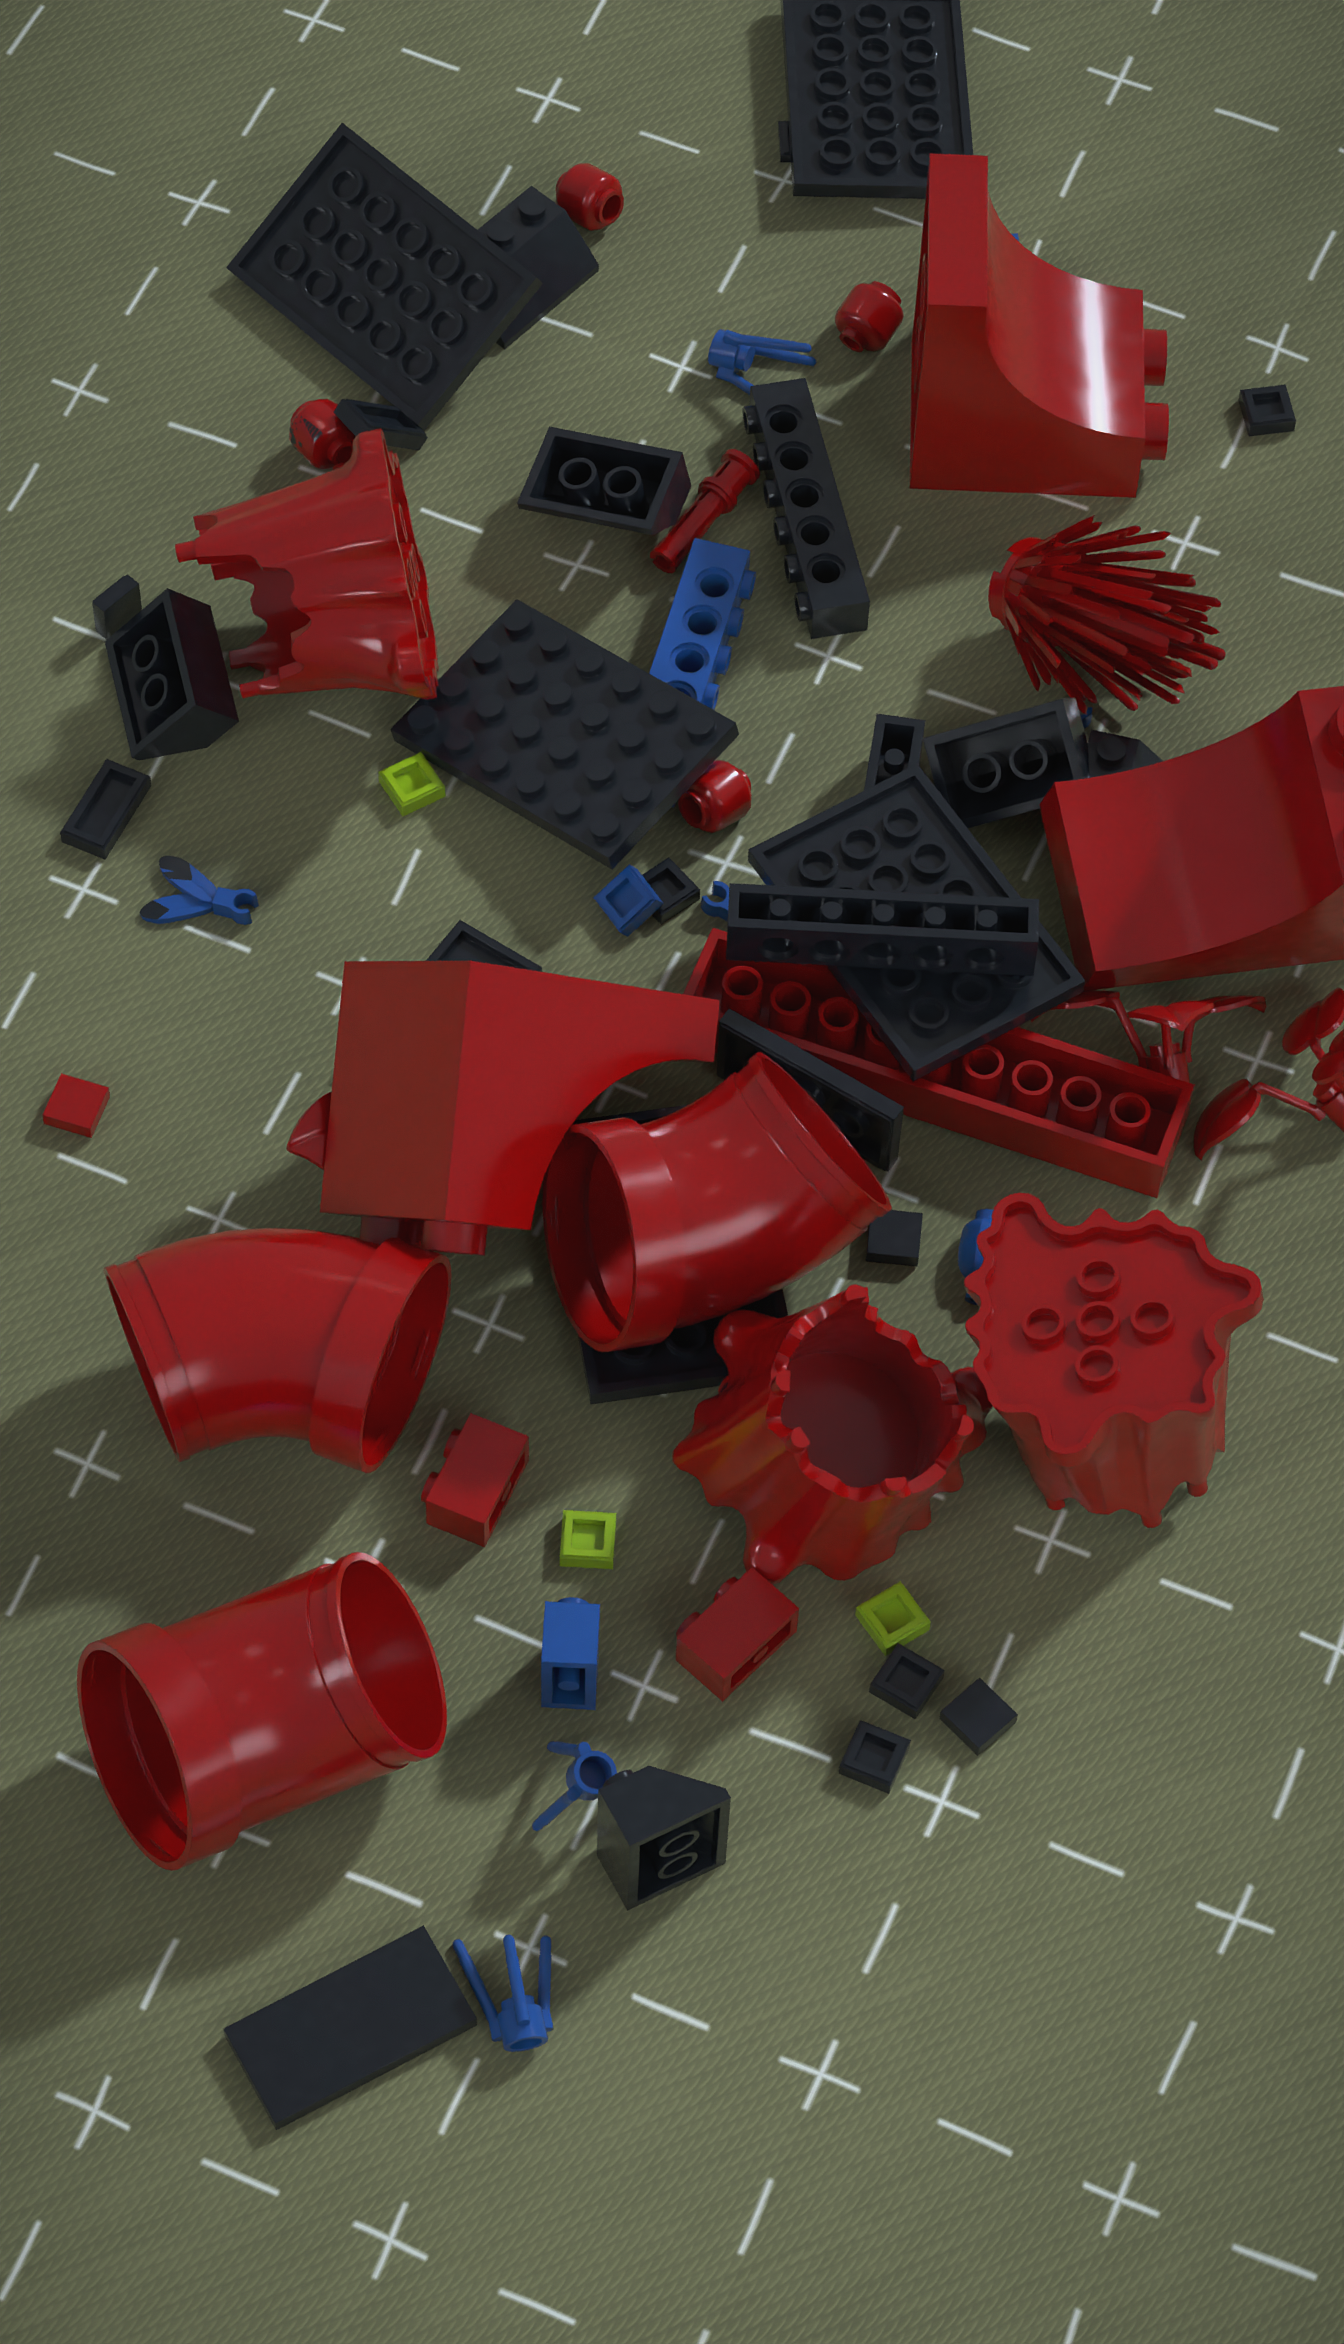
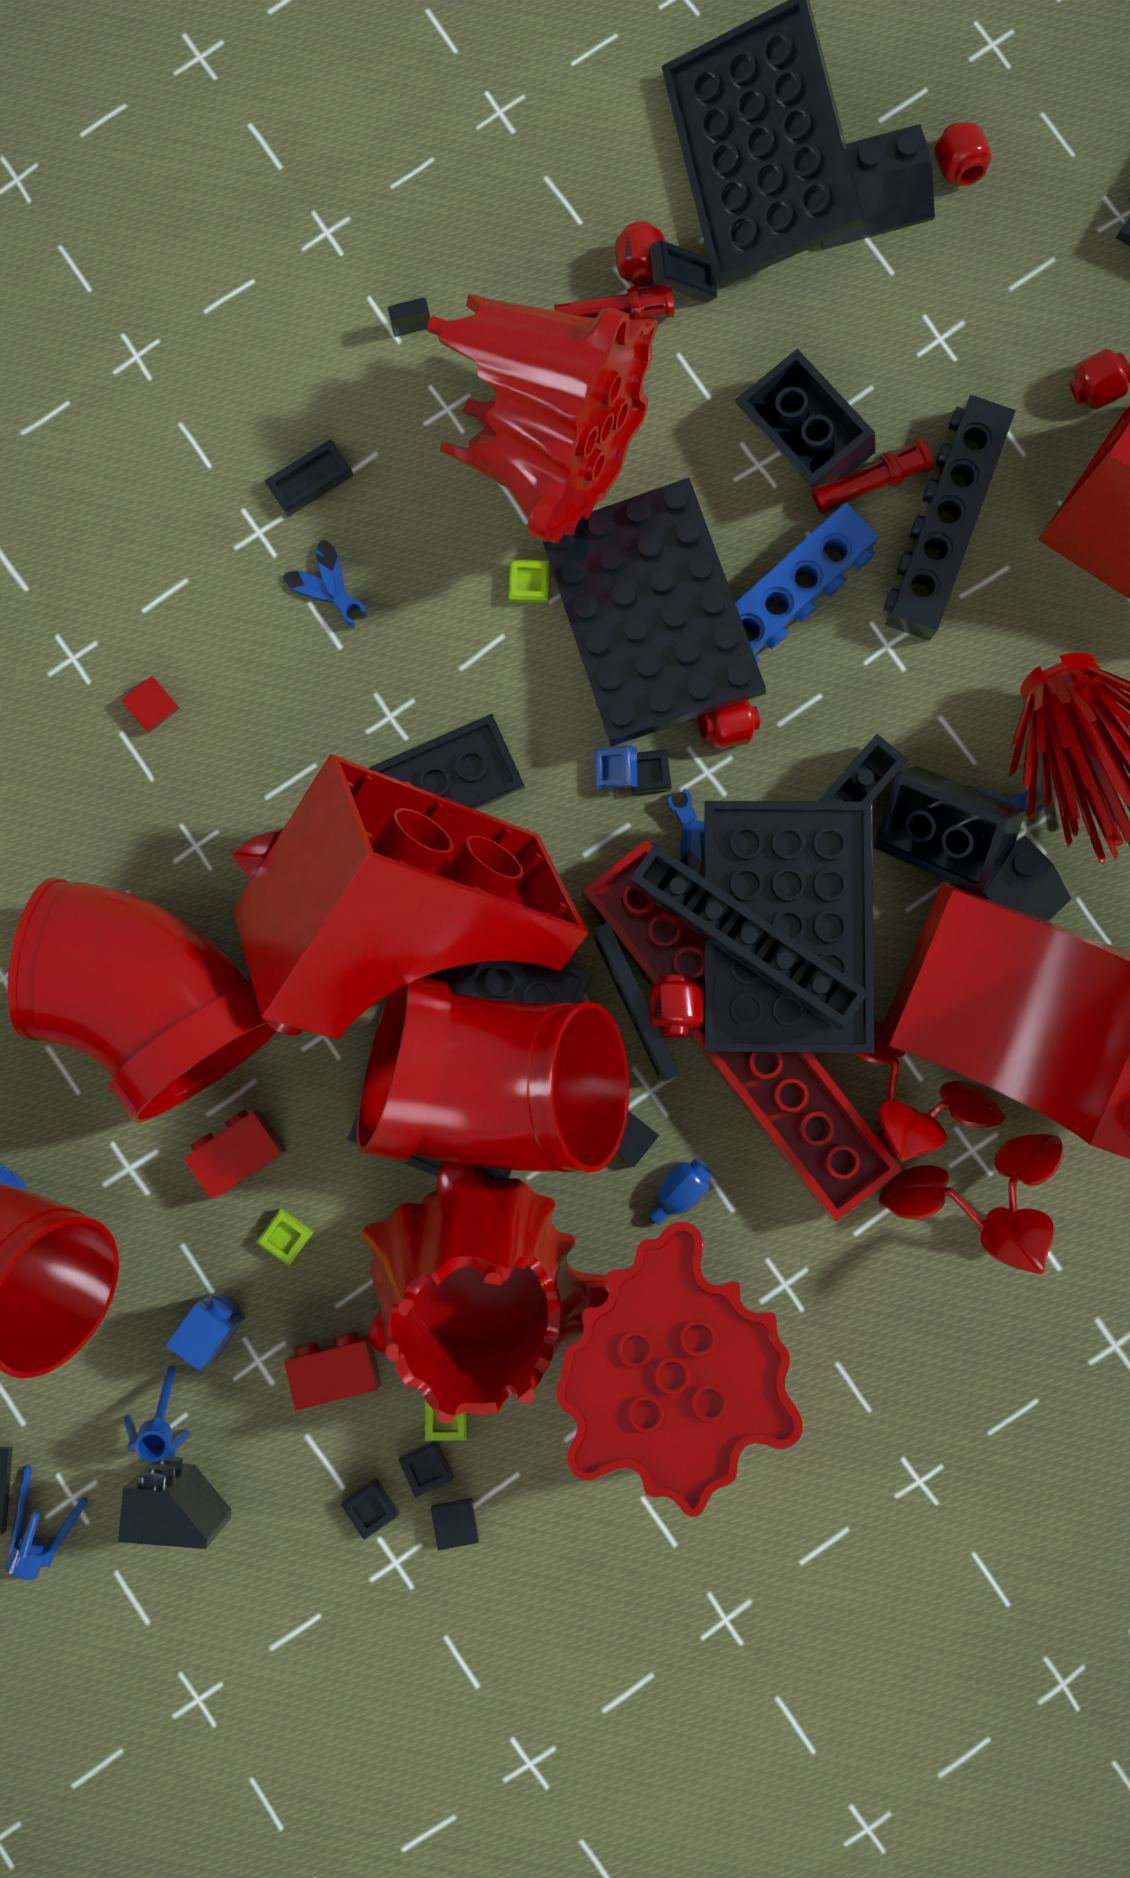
camera: 35 degrees right, 25 degrees up
black slope [105,588,239,761] -> none
blue plant [708,329,816,395] -> none
none -> red head [649,974,703,1038]

